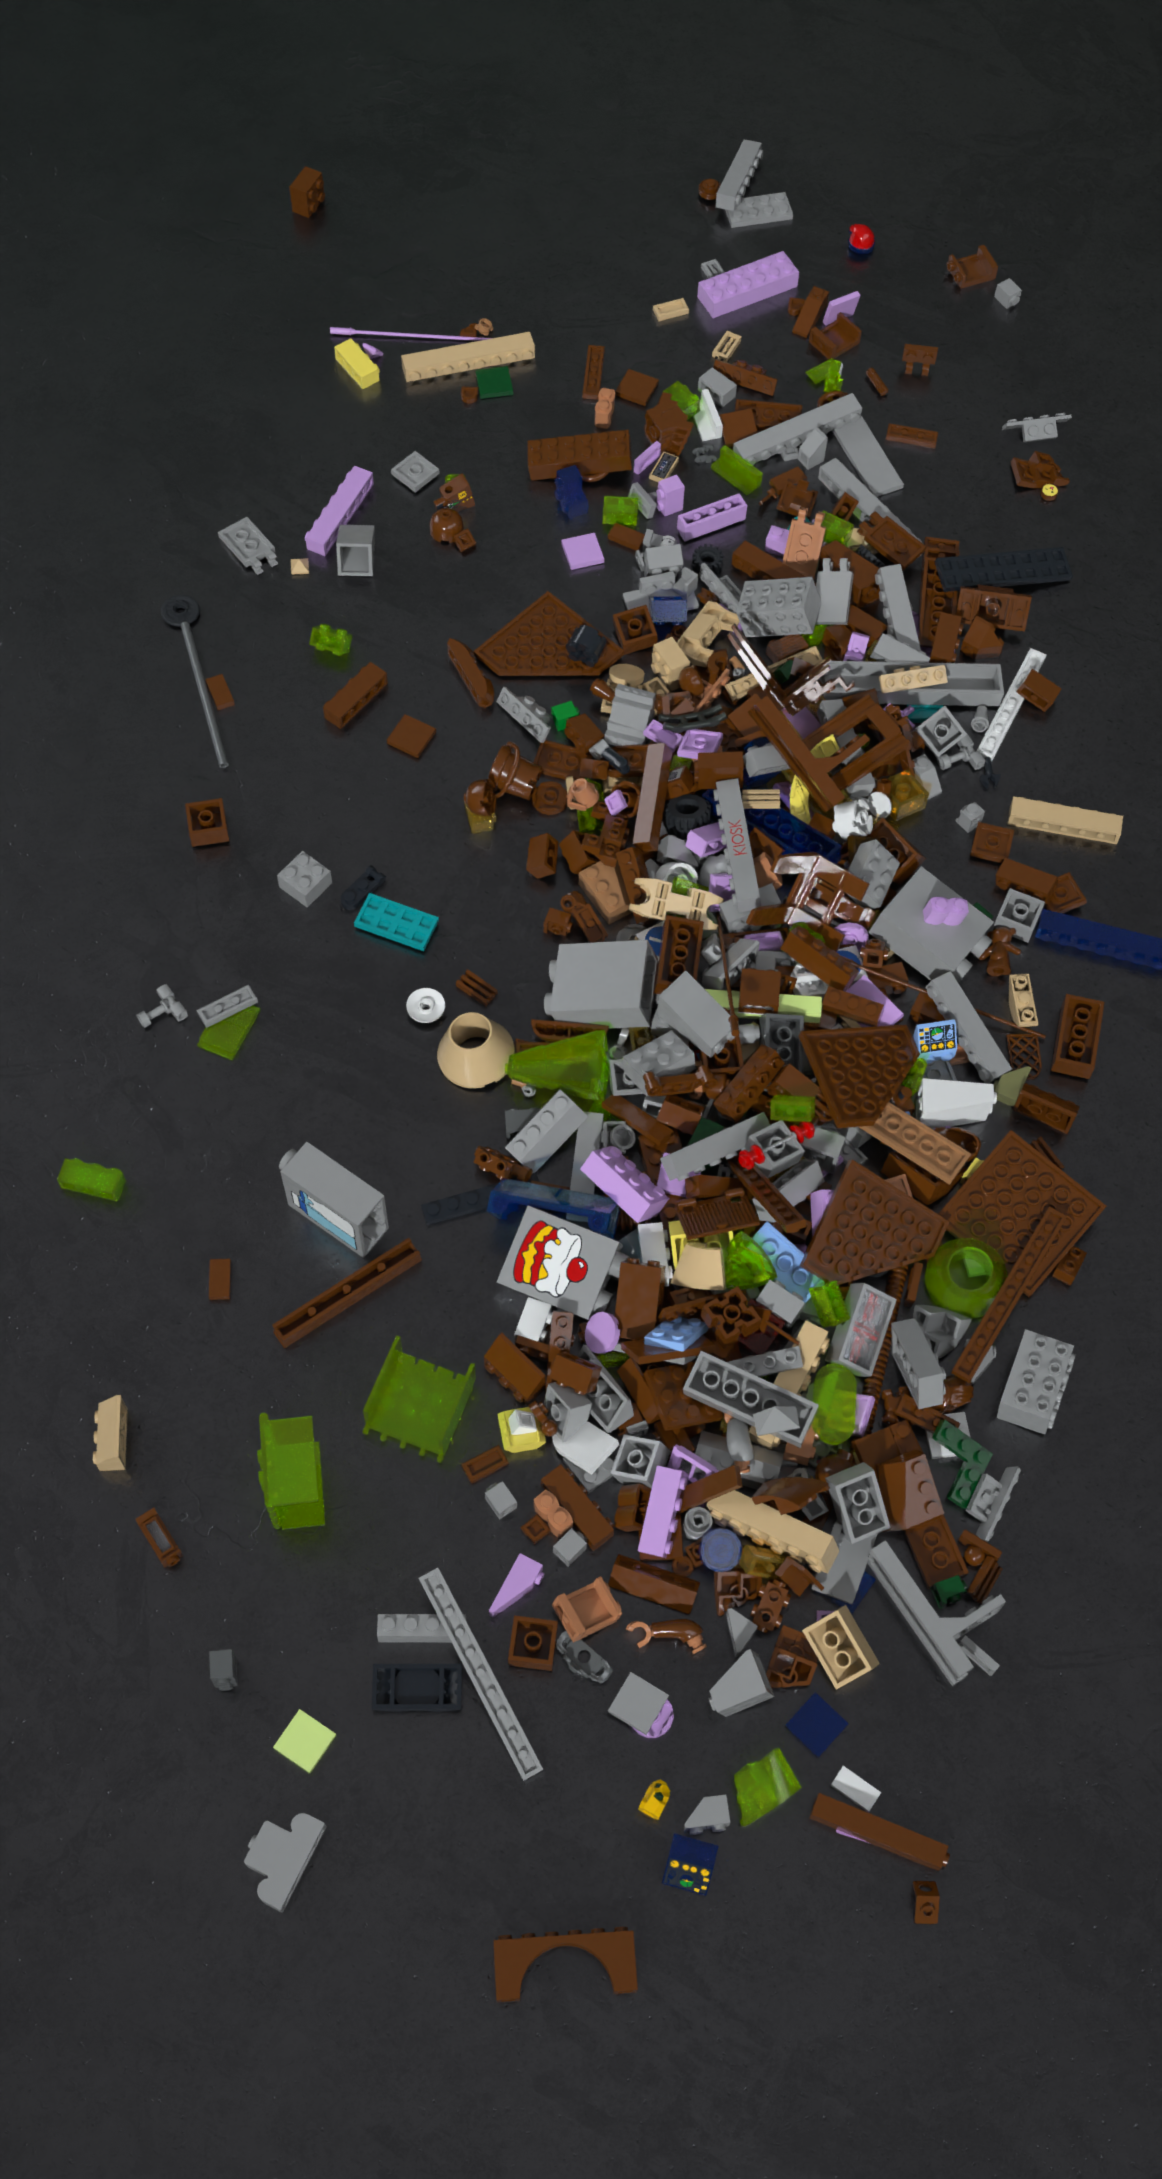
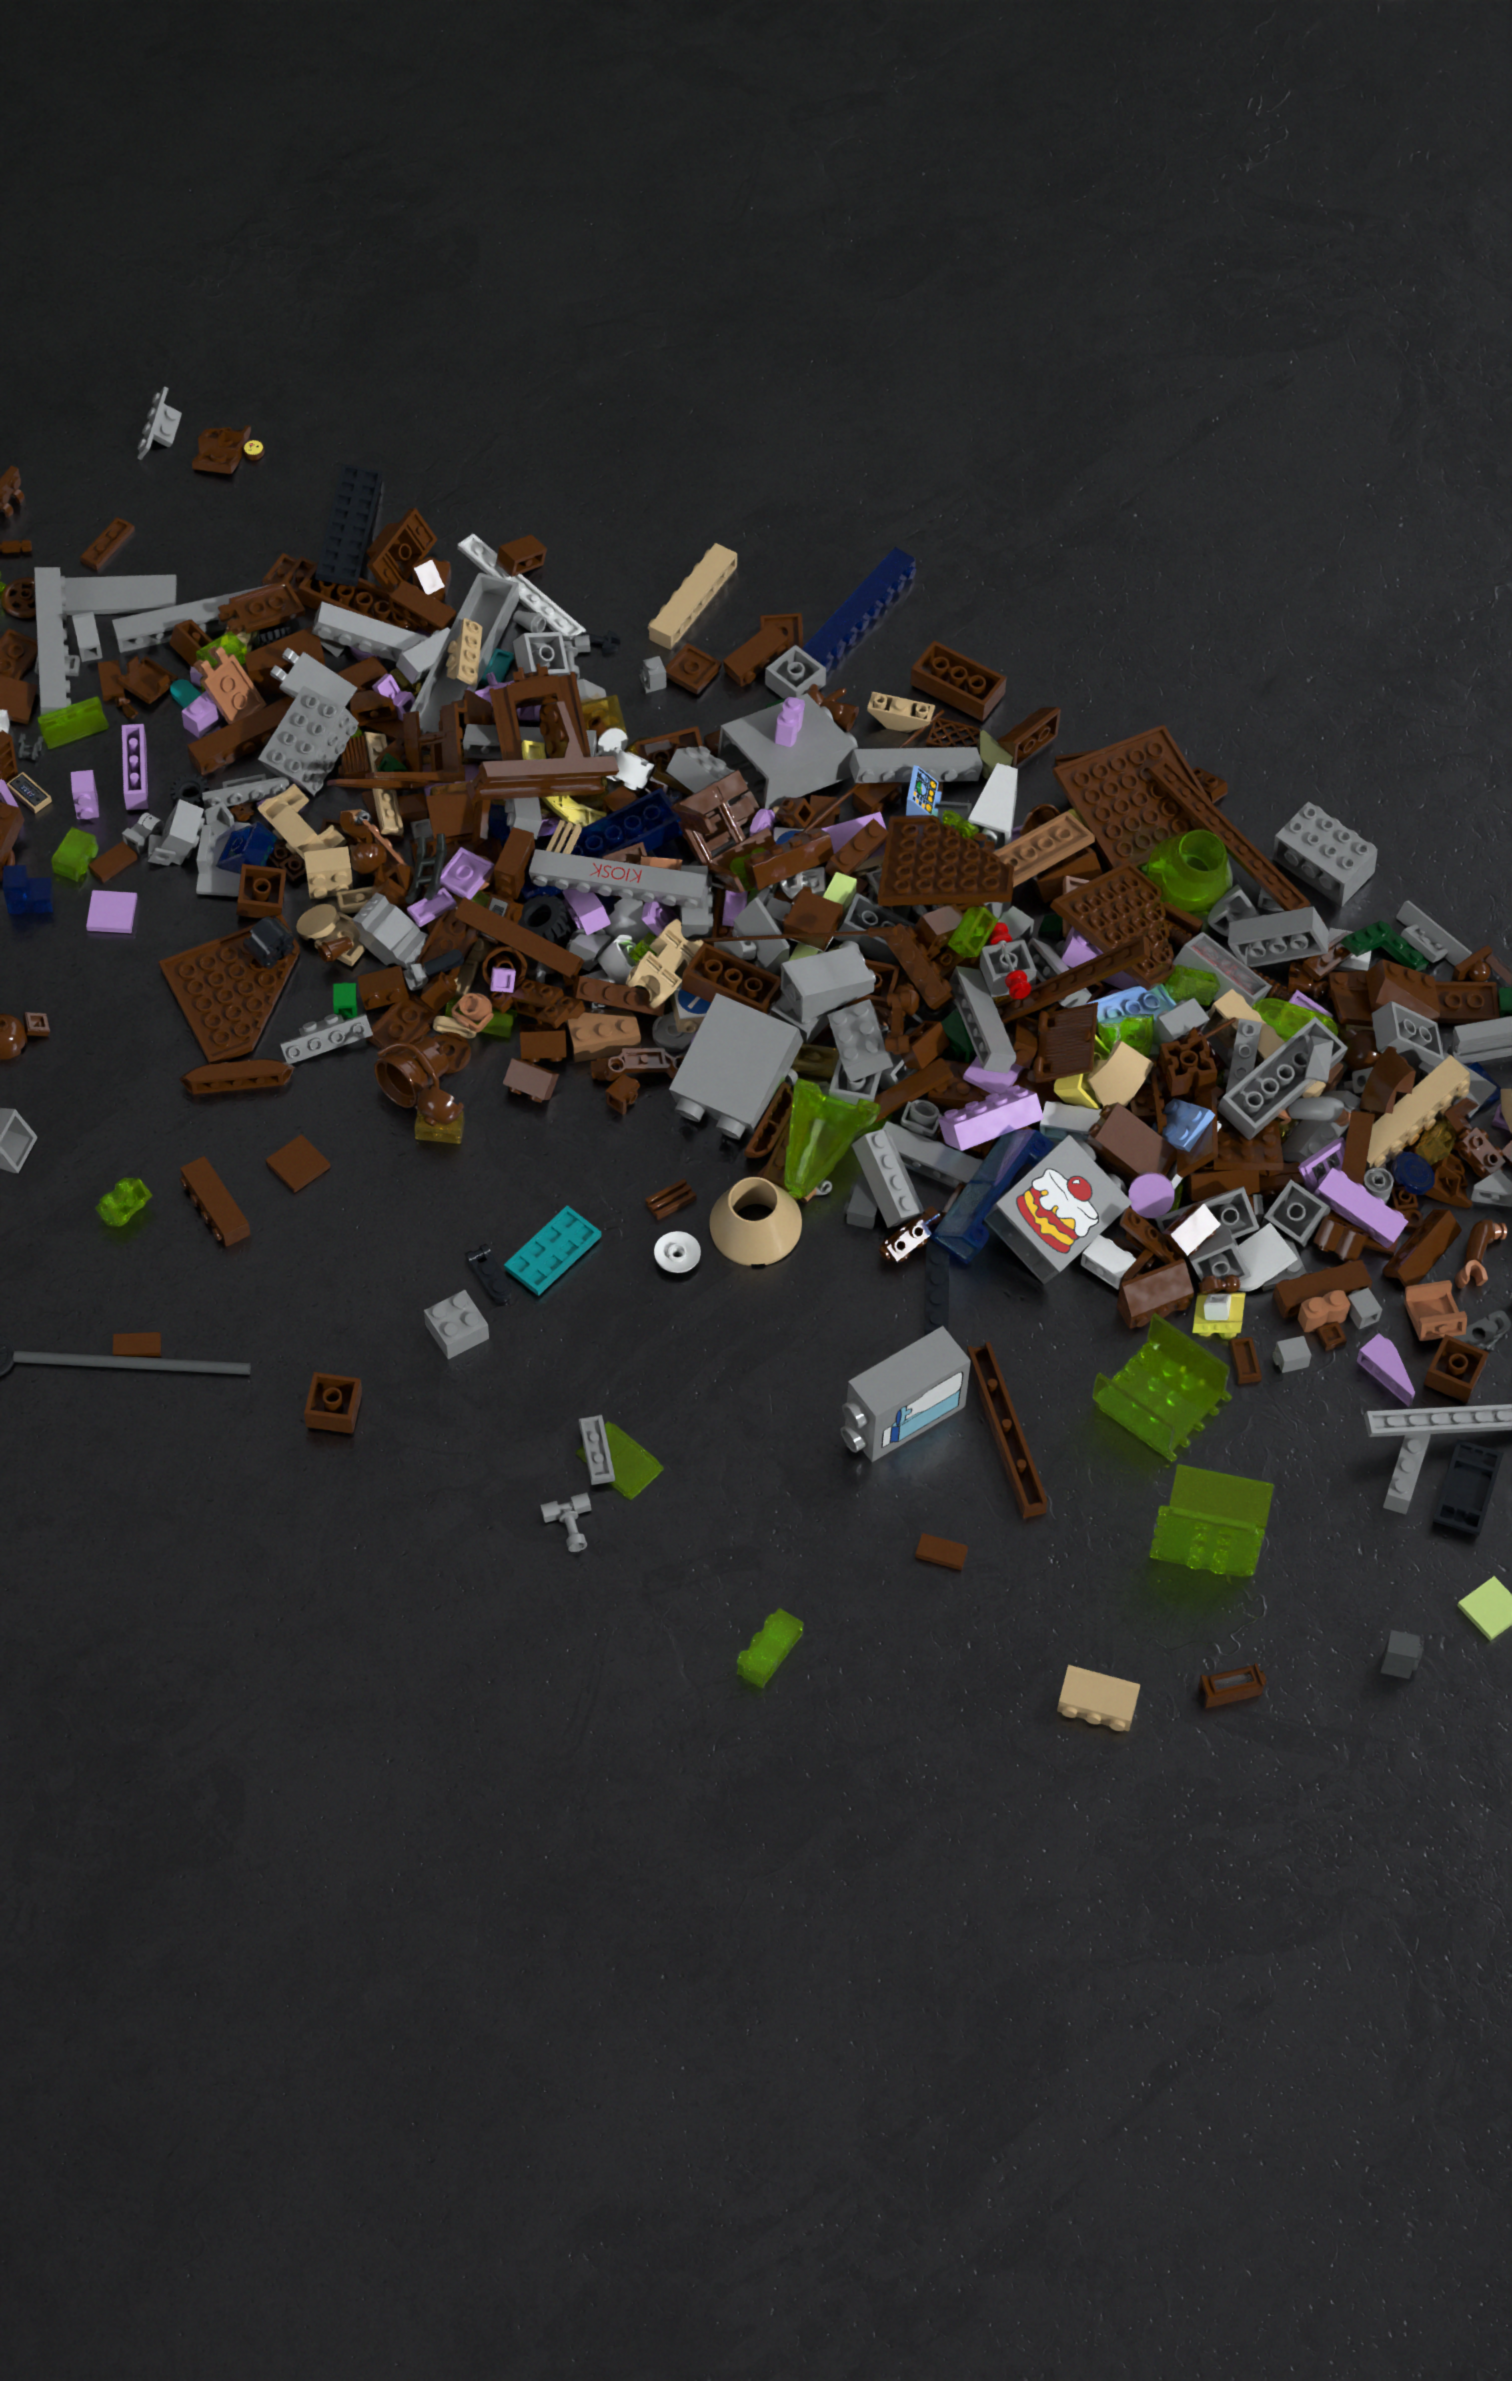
camera: 70 degrees left, 5 degrees down
light grey tile [628,482,657,519] -> none

